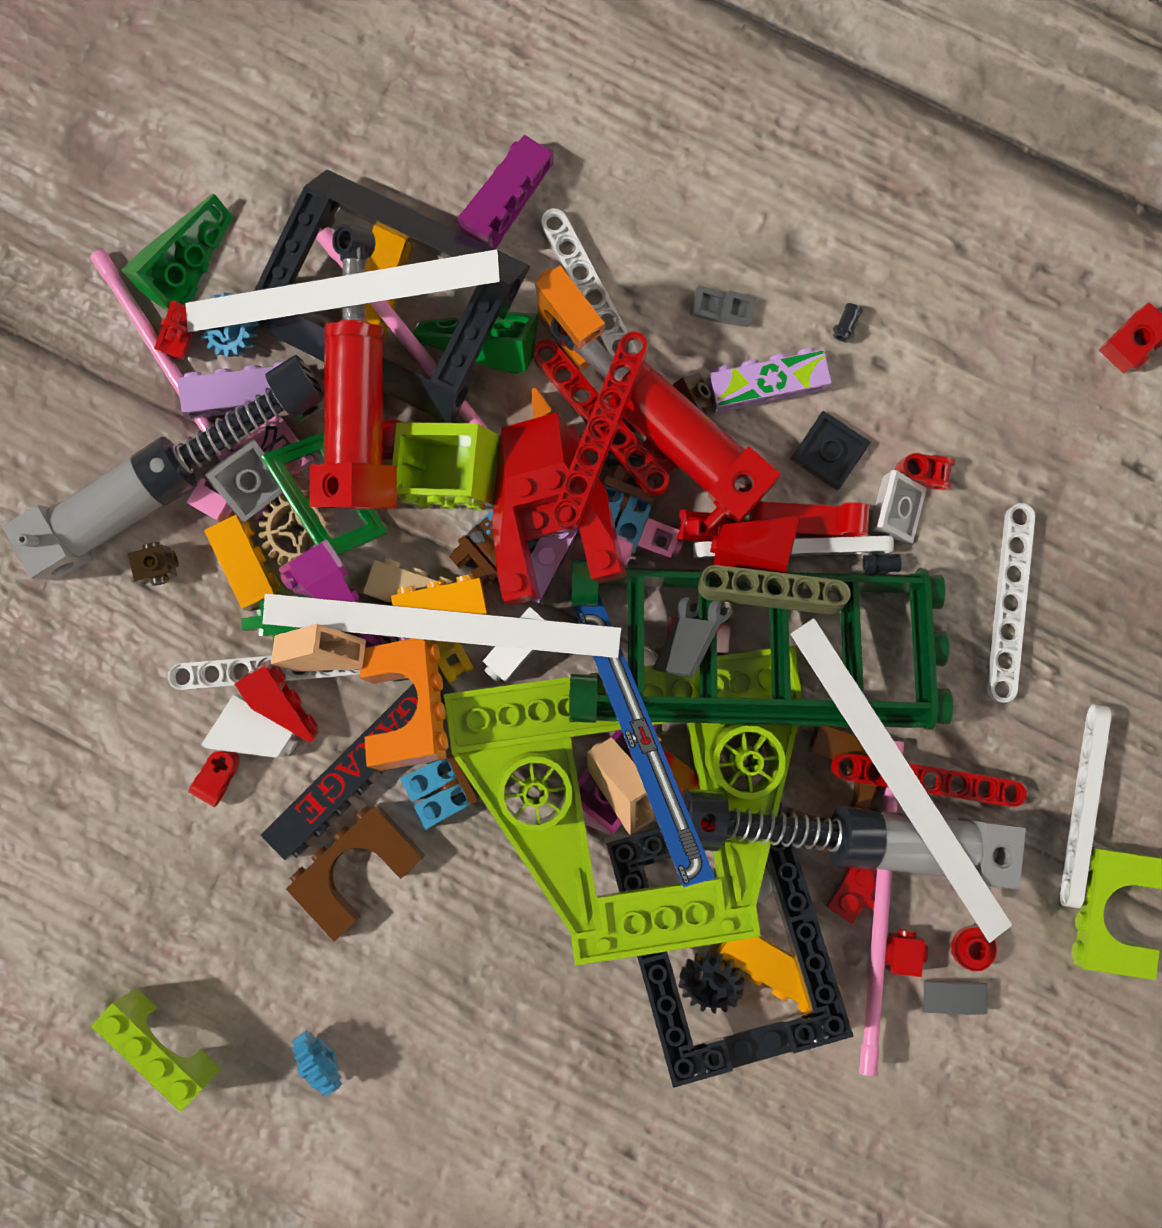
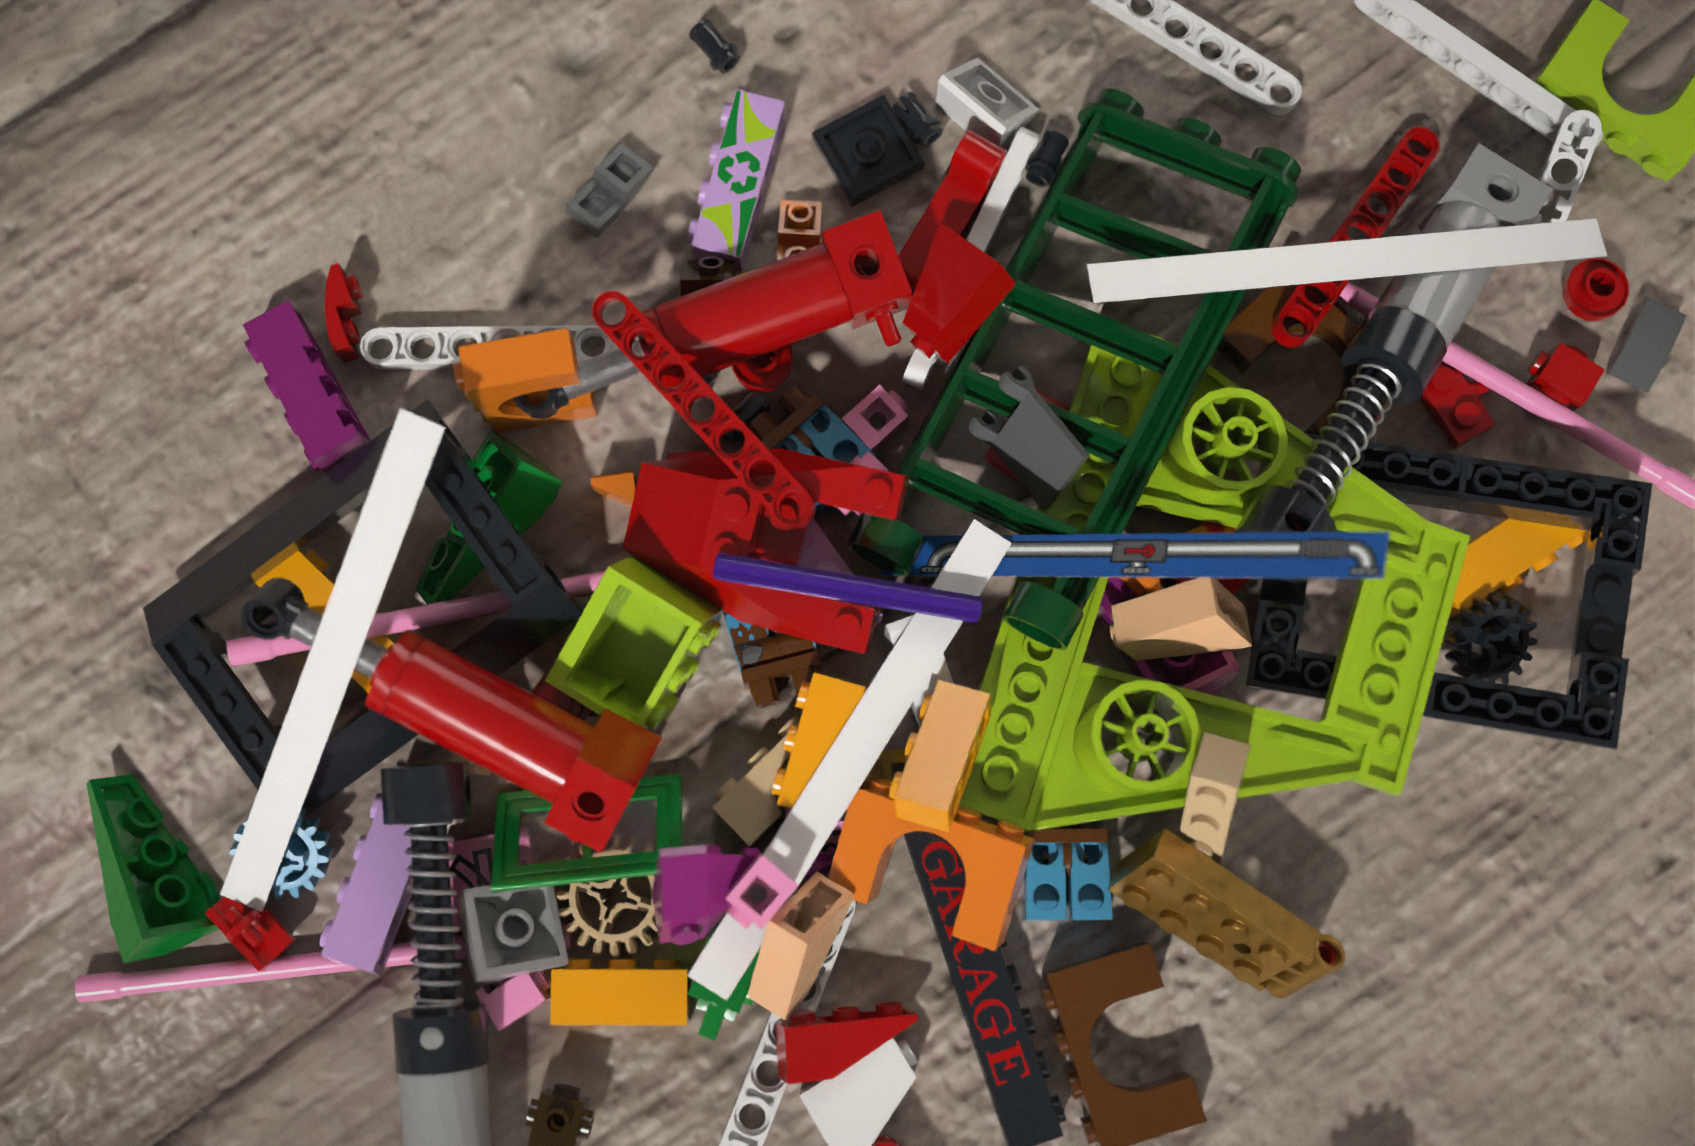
camera: 65 degrees left, 5 degrees down
red beam [533,340,669,497] -> none
red hips [677,510,731,542] -> none
olive beam [698,565,851,615] -> none
red piece [895,453,956,490] -> none
none -> red slope [325,263,364,363]
none -> dark purple axle [713,553,982,623]
none -> bright pink brick [724,853,798,930]
none -> orange slope [776,200,822,261]
none -> light orange brick [890,680,991,832]
none -> black pin [893,92,943,147]
none -> pearl gold hinge [1107,828,1346,999]
none -> tan arch [1179,732,1251,866]
none -> white beam [1532,110,1602,224]

